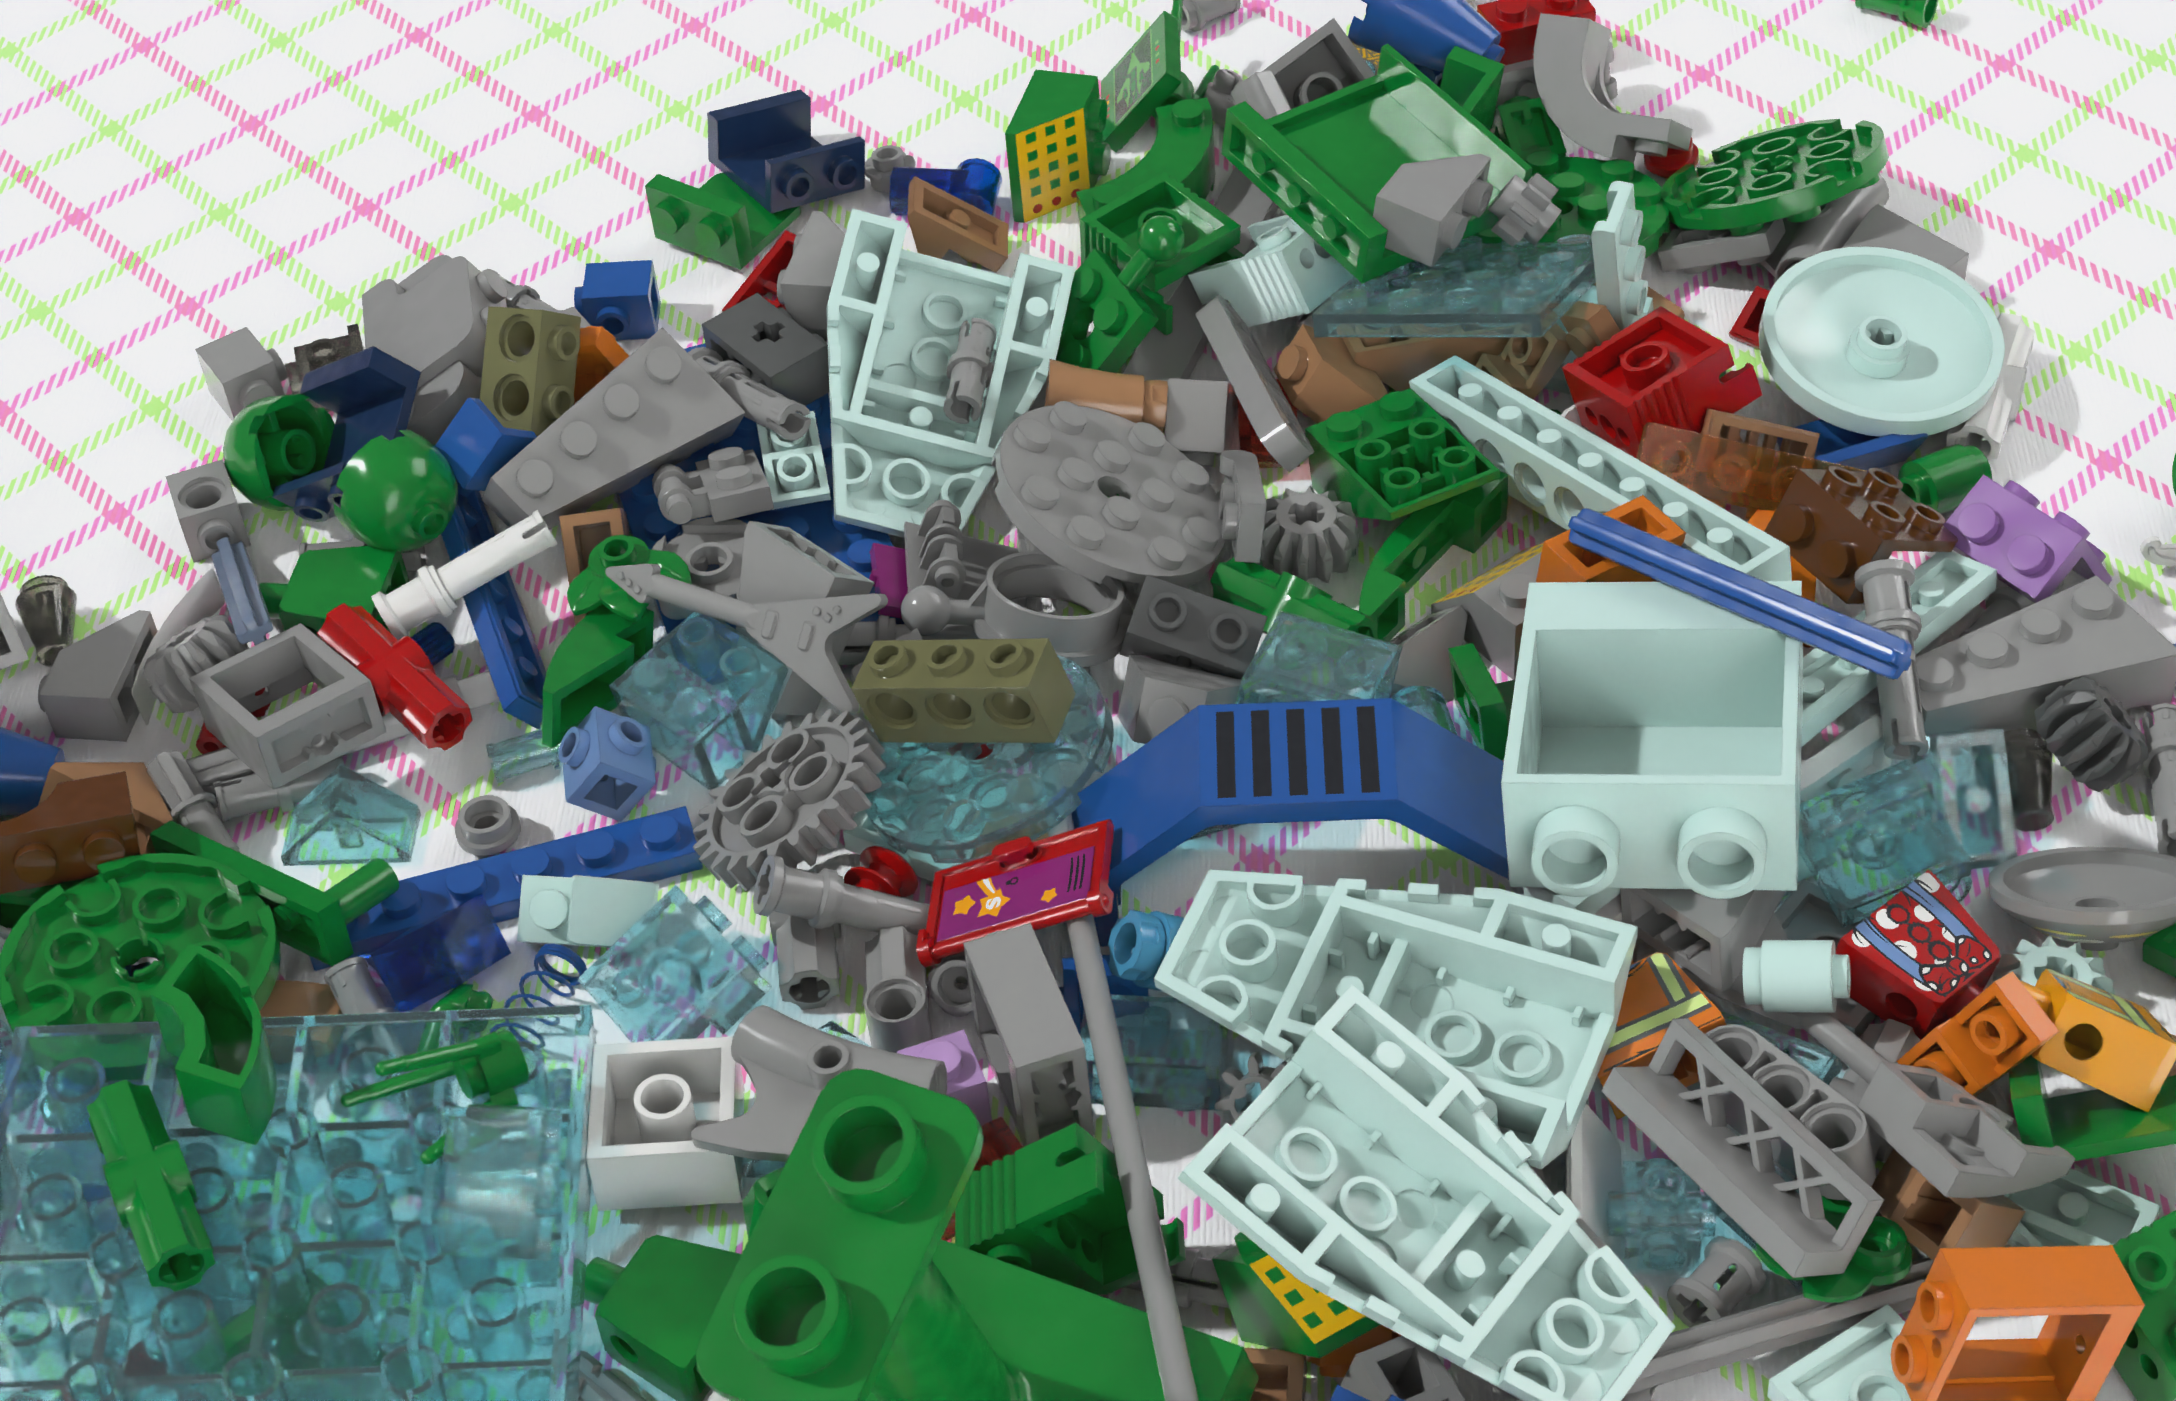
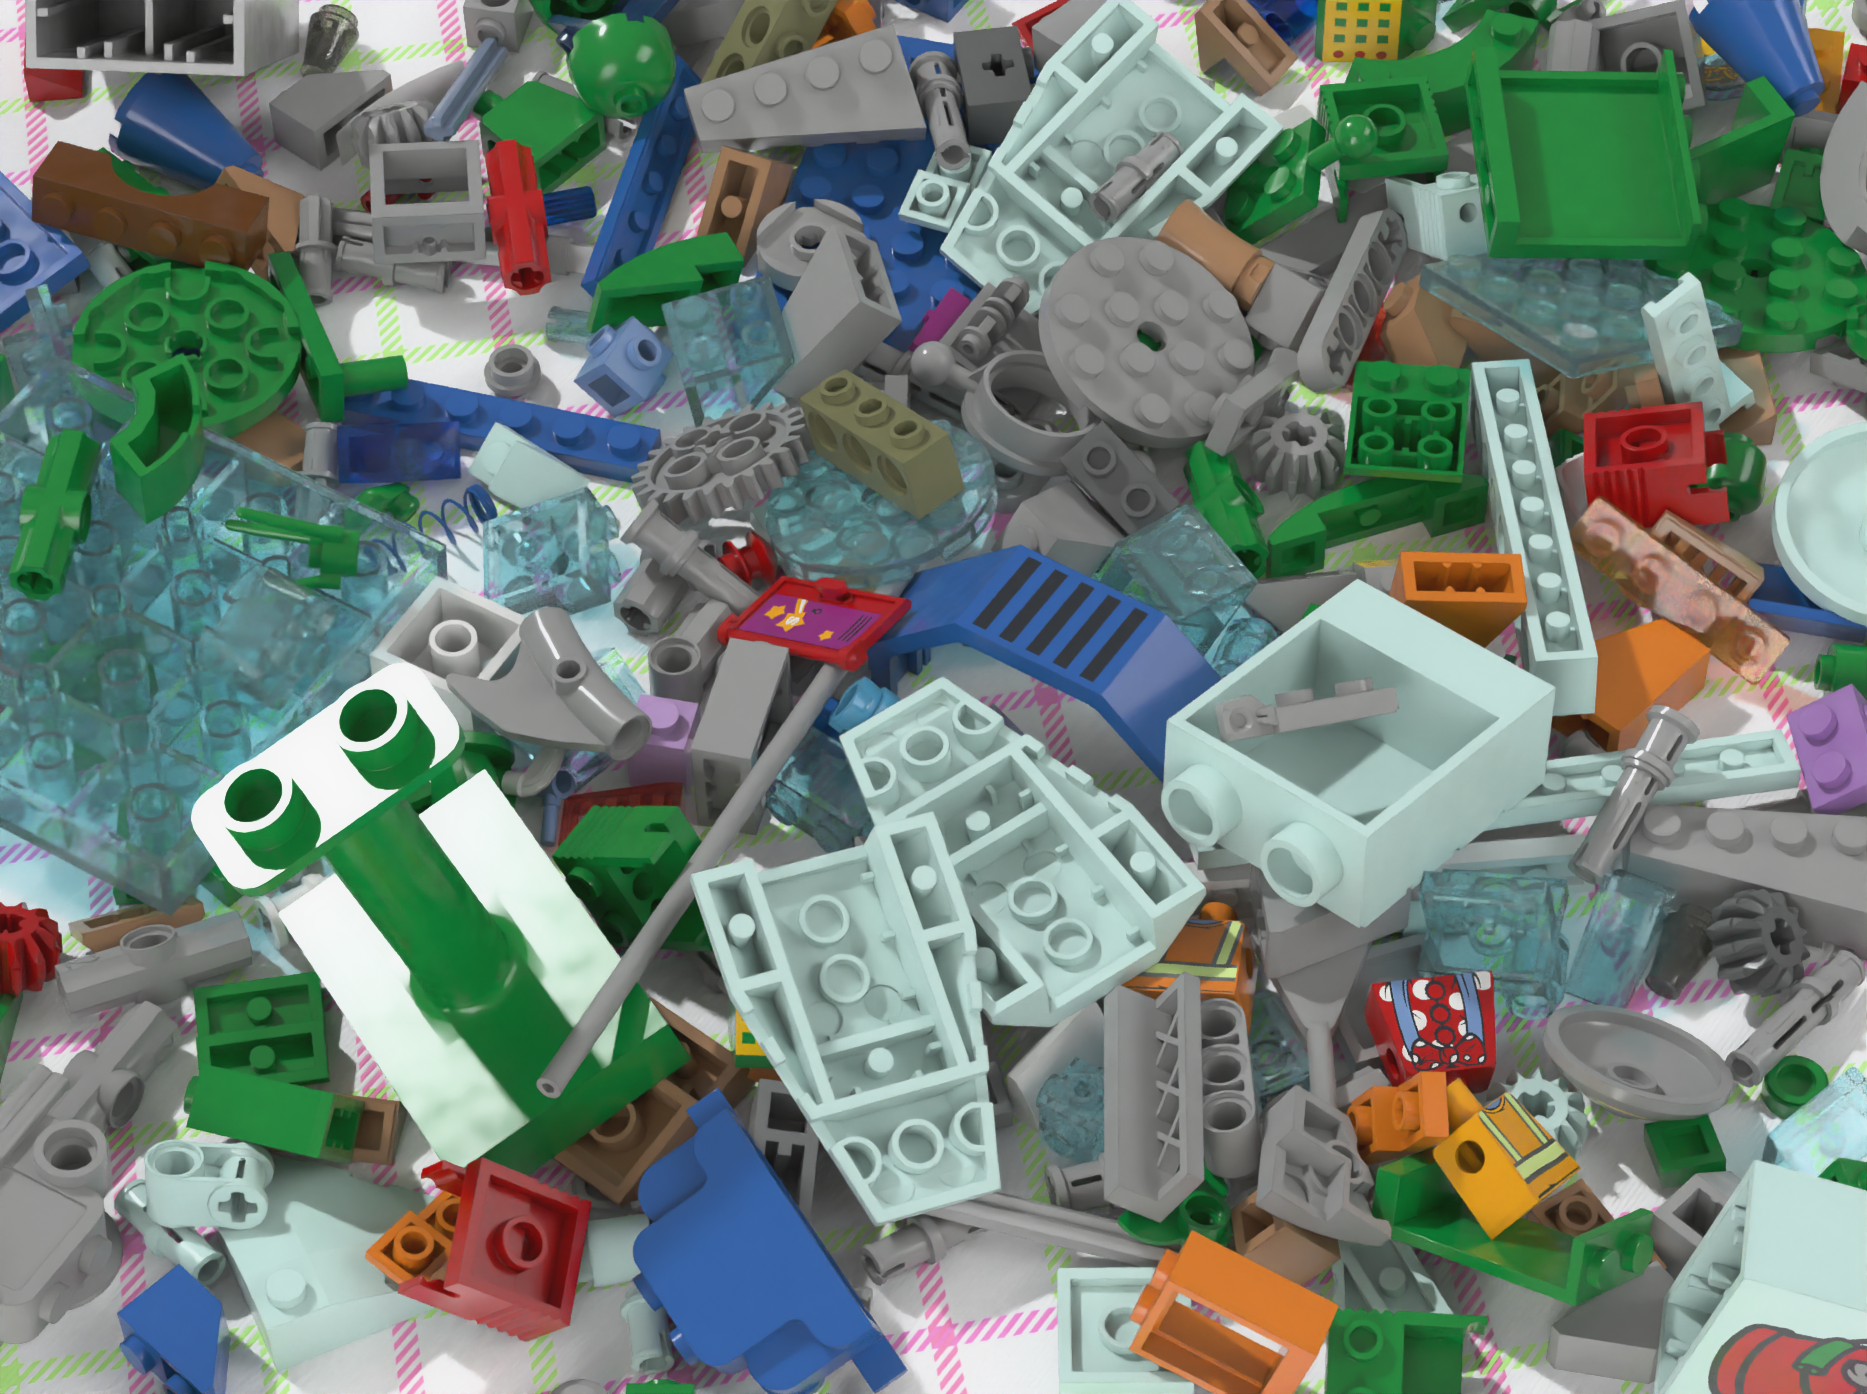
camera: 30 degrees right, 5 degrees up
clear light blue slope [281,764,421,866] -> none
white pin [371,510,558,640] -> none
blue panel [435,398,537,491] -> none
green plate [567,535,692,623] -> none
light grey piece [605,564,888,714] -> none
light grey plate [652,447,774,524] -> none
light grey slope [1373,154,1493,267] -> none
light grey gear [1488,173,1562,247] -> none
blue axle [1568,508,1913,680] -> none
light aqua brick [1743,940,1851,1013] -> none
reddish brown bracket [1764,466,1958,604] -> none
none -> light grey hinge [1215,677,1399,742]

